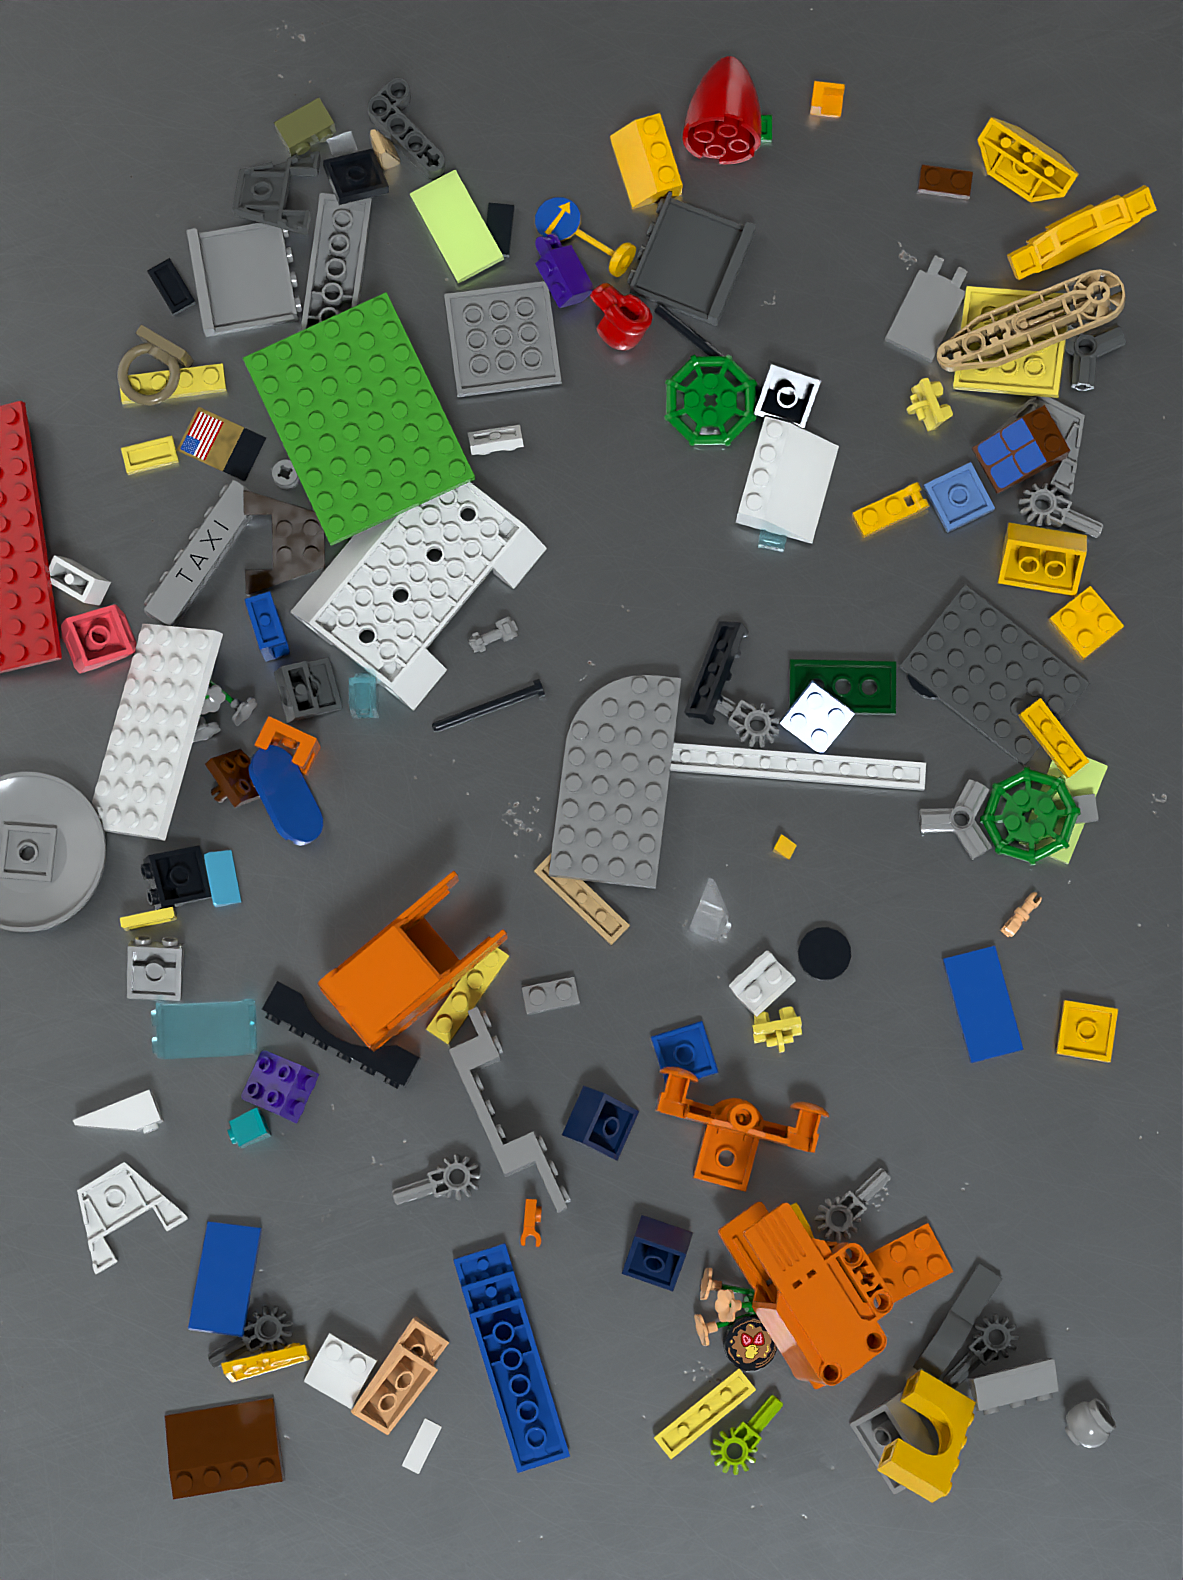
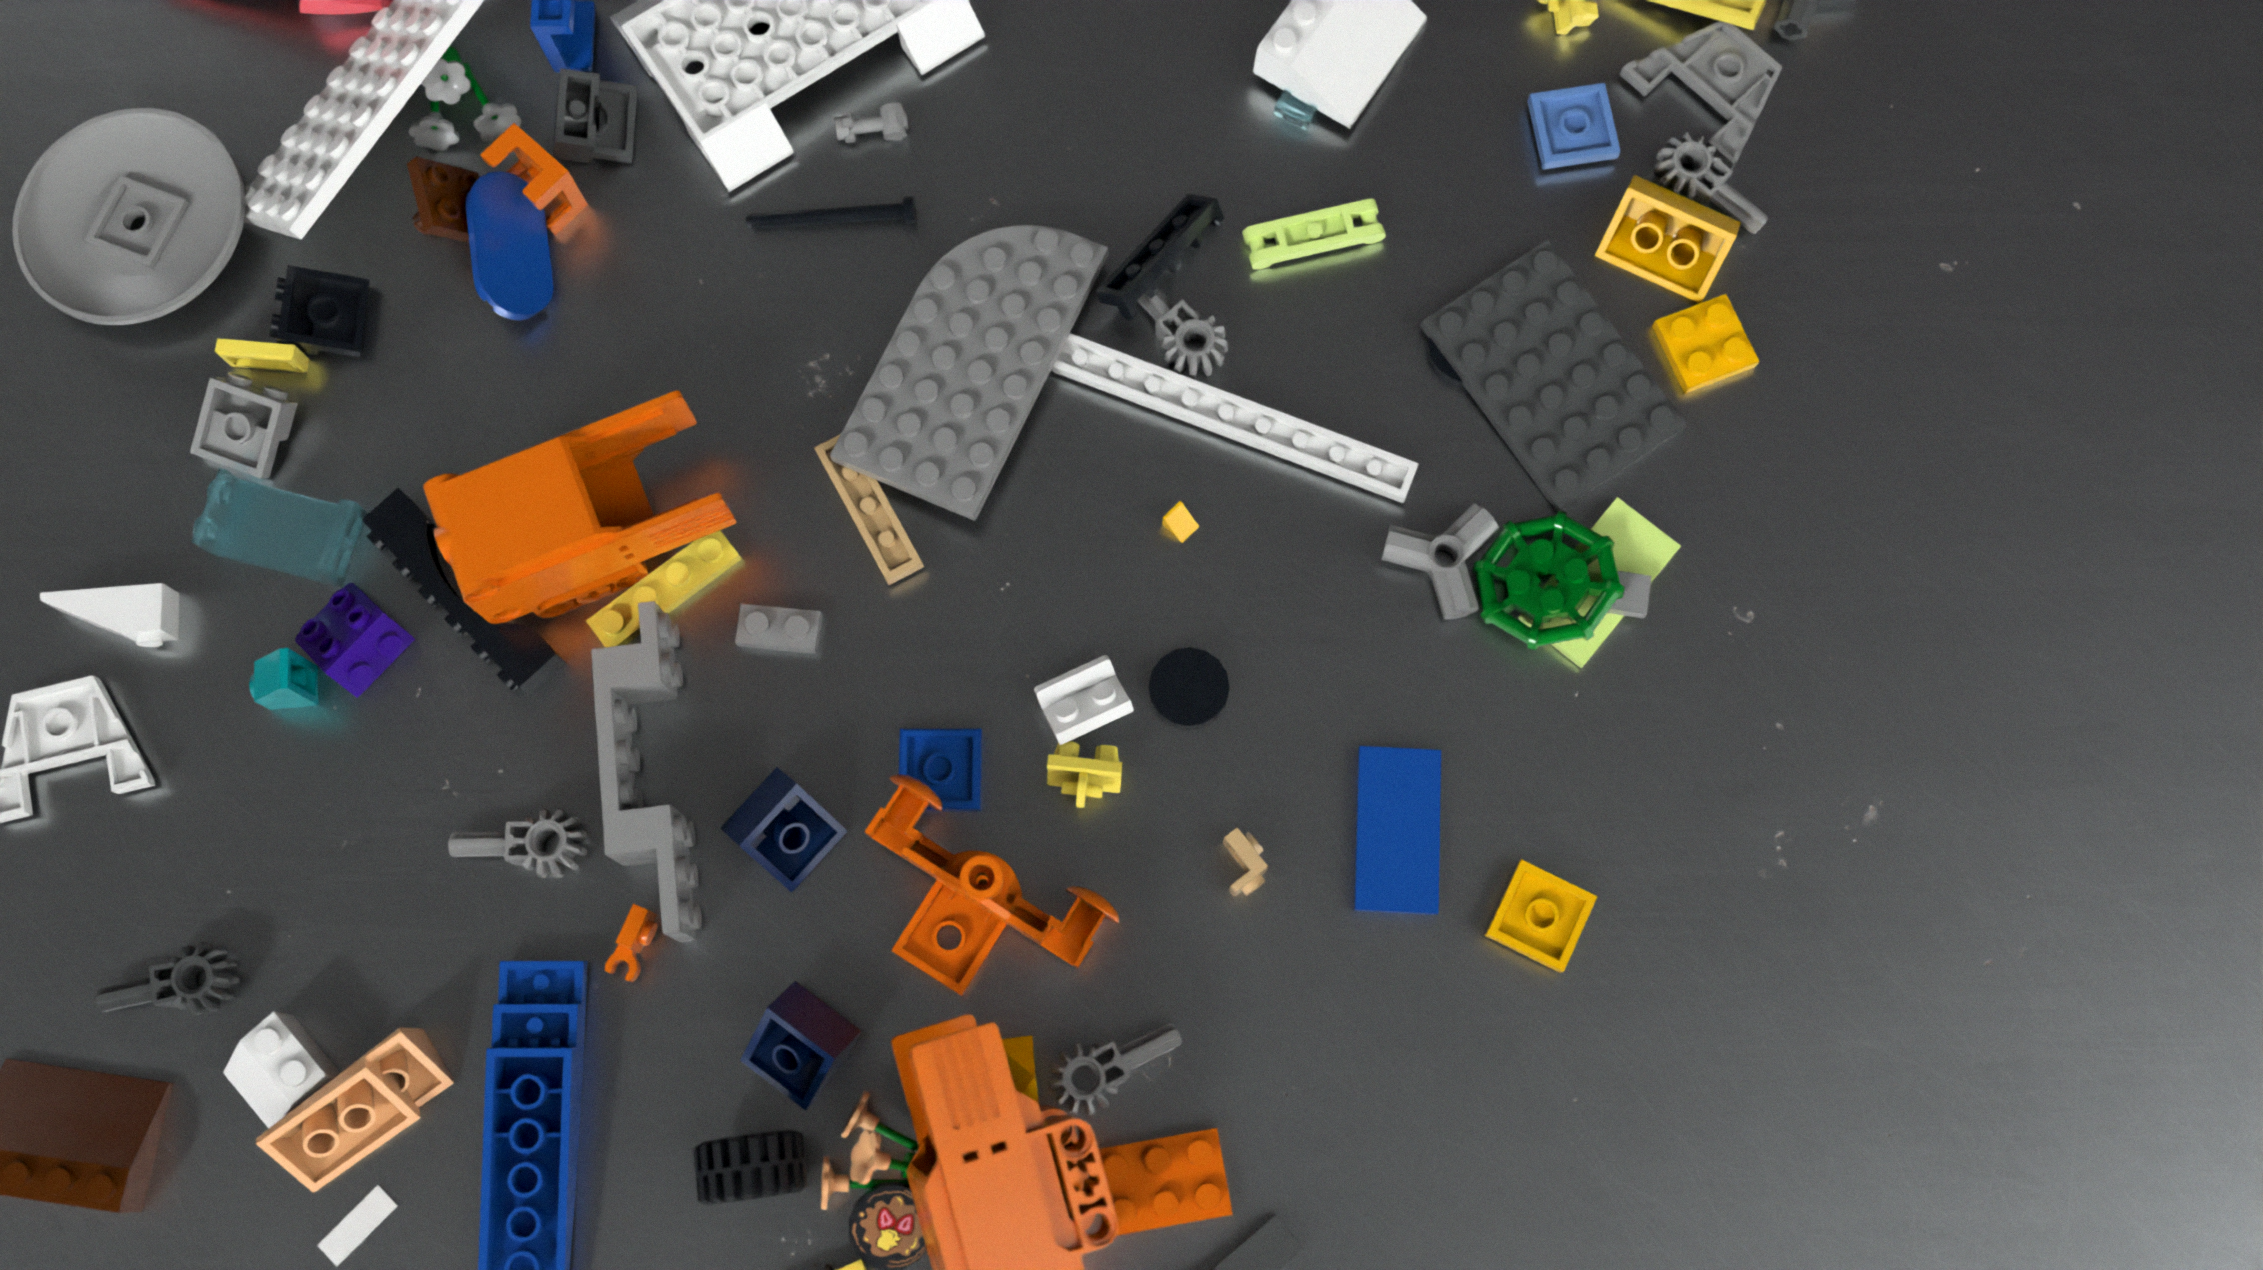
camera: 20 degrees right, 5 degrees down
blue tile [188,1222,262,1337] -> none
medium azure slope [204,850,242,908] -> none
yellow wing [221,1343,311,1383] -> none
clear light blue brick [349,673,379,719] -> none
clear slope [689,878,732,943] -> none
plate [780,680,855,755] -> none
dark green plate [789,659,896,716] -> none
yellow plate [852,482,930,538] -> none
slope [972,405,1071,494] -> none
light nougat piece [1000,892,1042,937] -> none
yellow plate [1018,698,1090,778] -> none
none -> black tyre [693,1130,808,1205]
none -> tan bracket [1223,827,1268,897]
none -> yellowish green plate [1242,199,1386,270]

